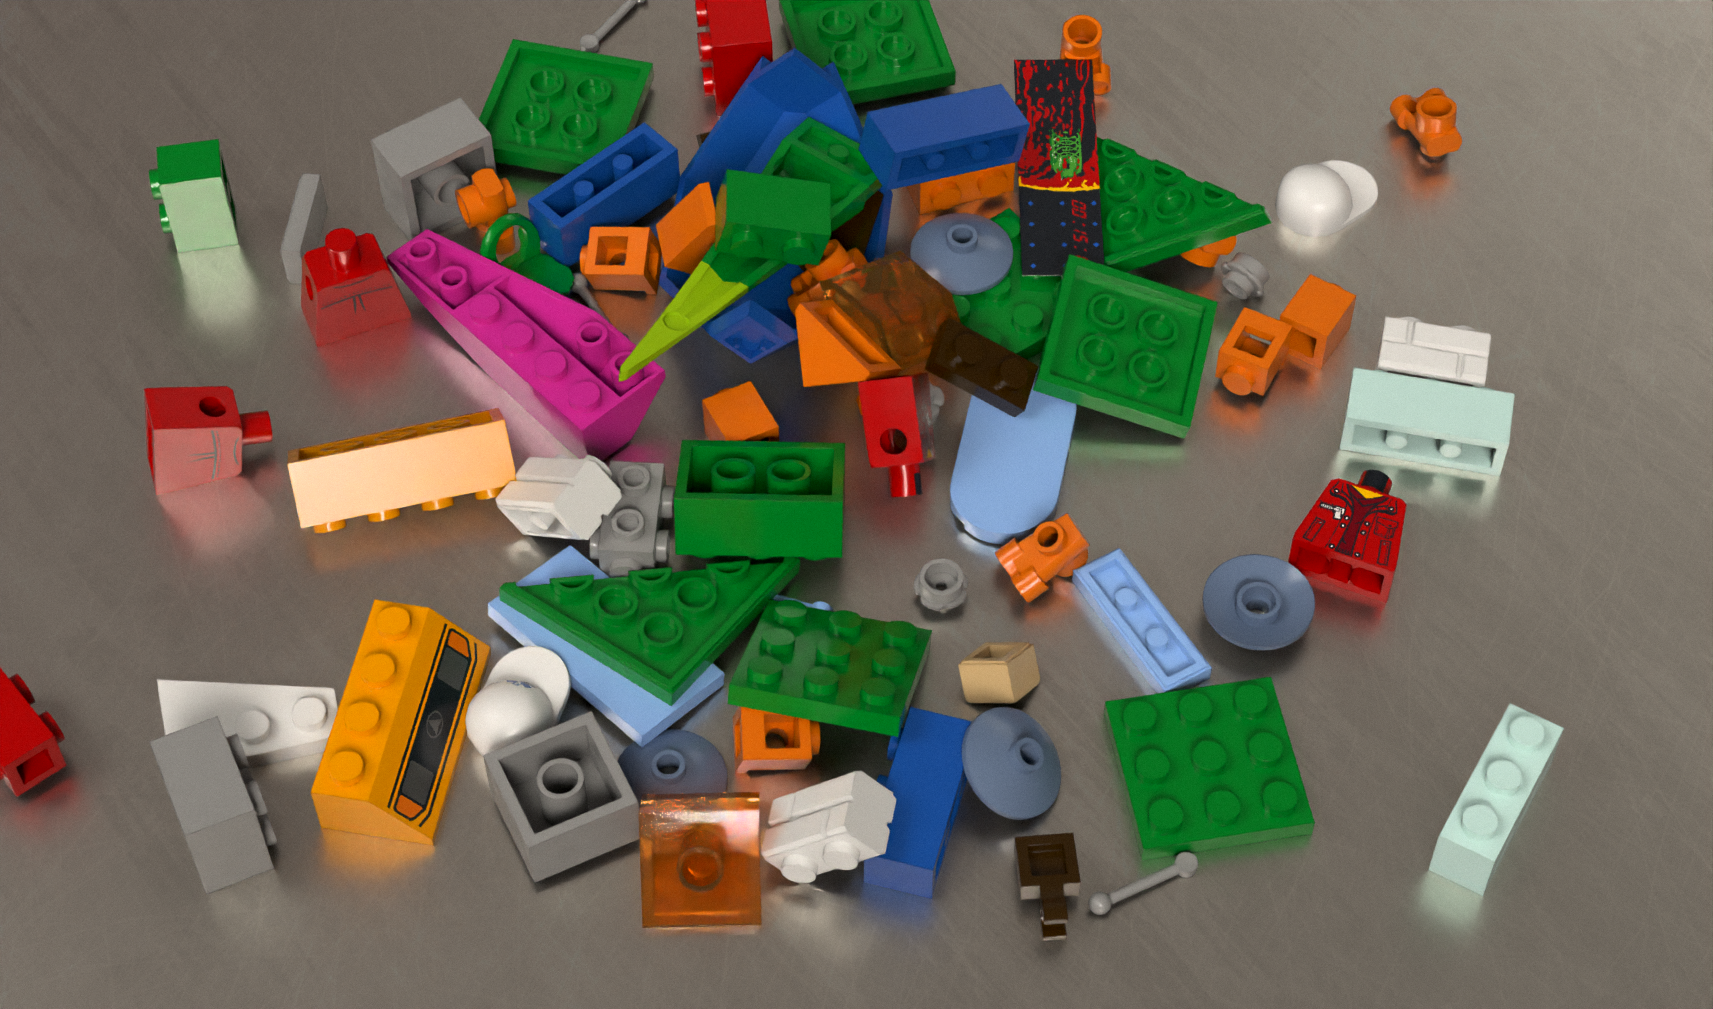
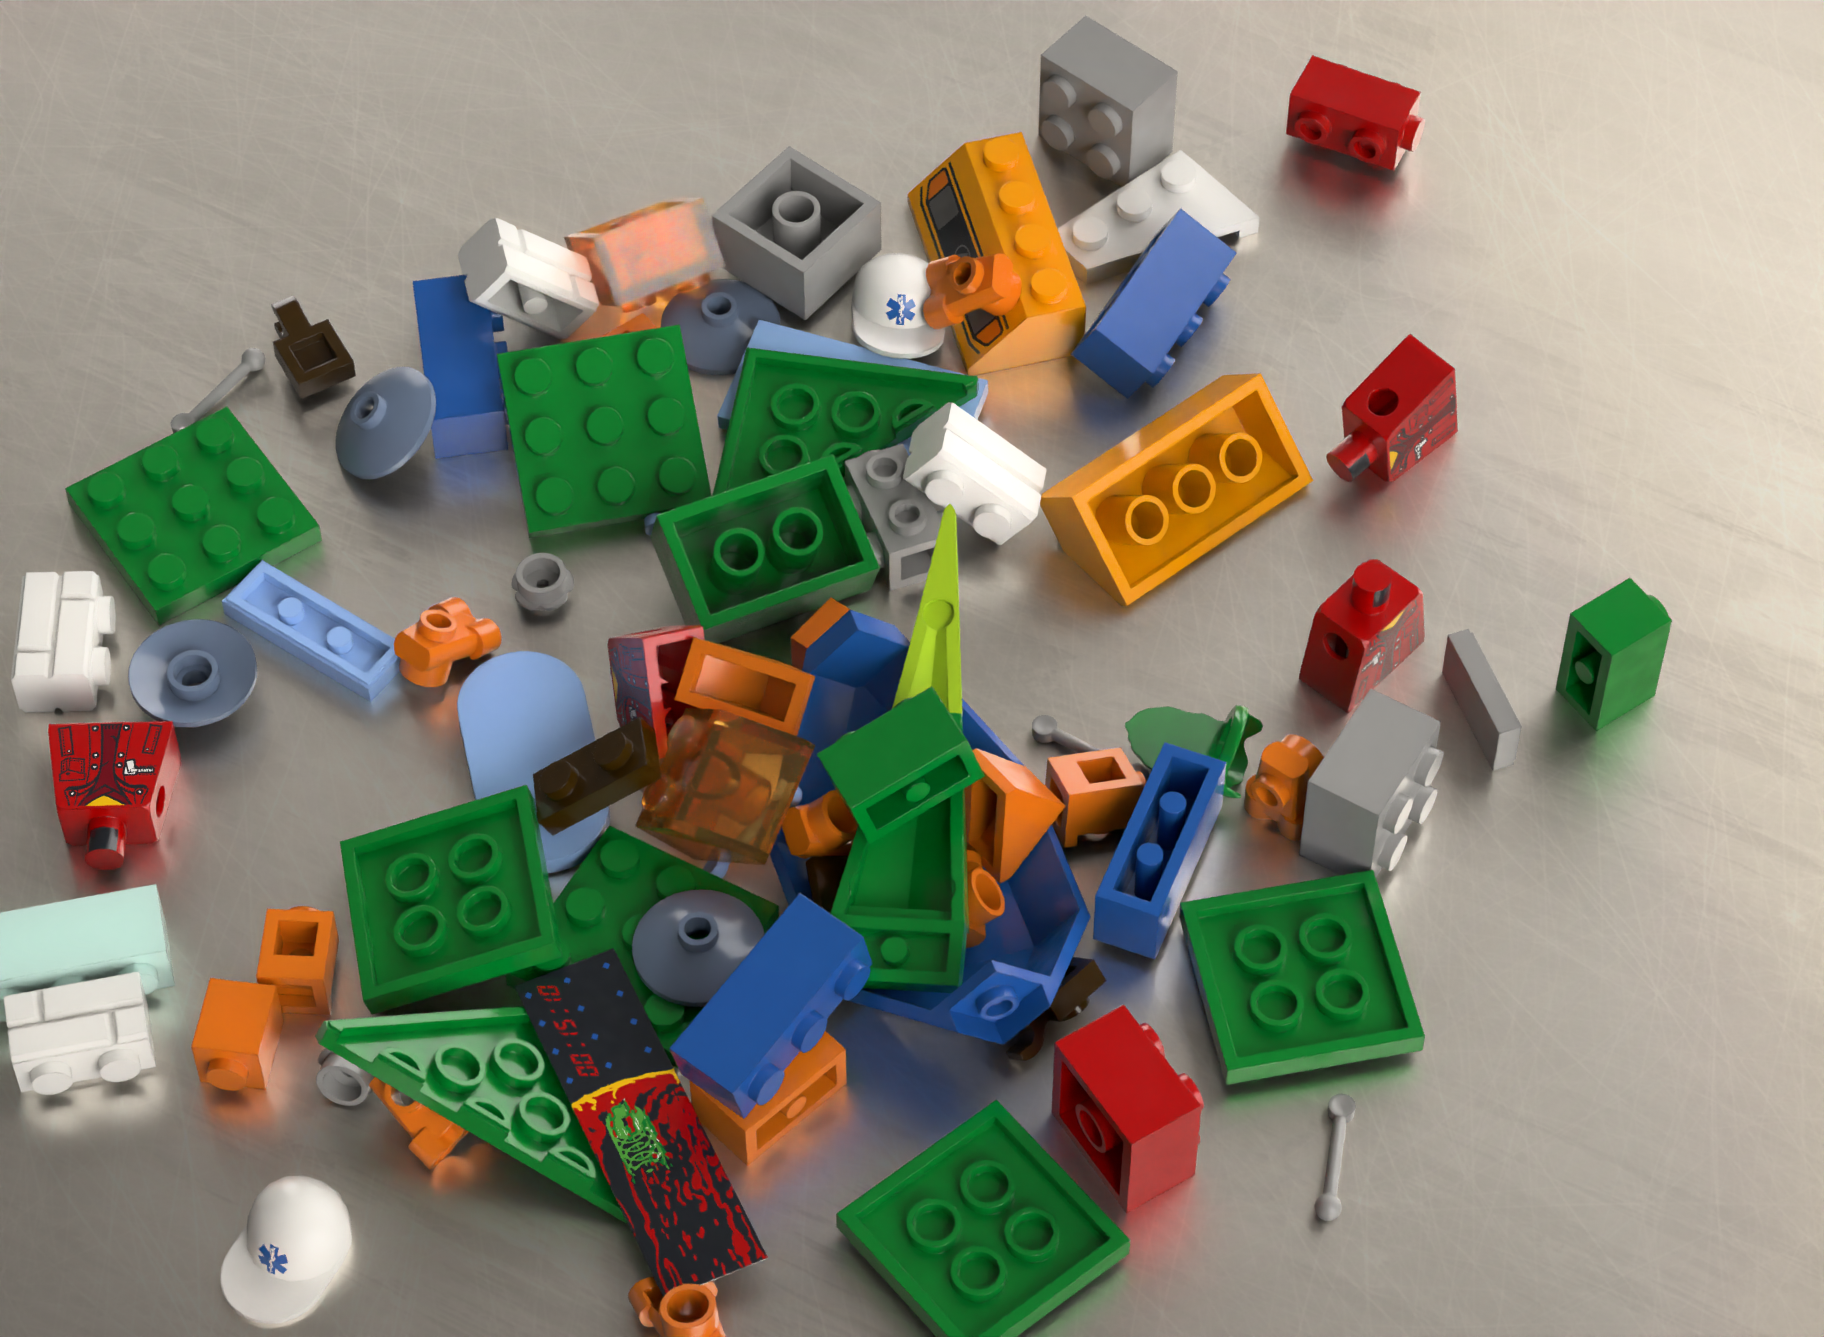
camera: 155 degrees right, 0 degrees up
dark pink wedge [386,229,666,461] -> none
tan slope [958,642,1040,703] -> none
none -> white brick [11,571,116,713]
none -> orange plate [923,253,1022,330]
none -> brick [1071,208,1237,399]

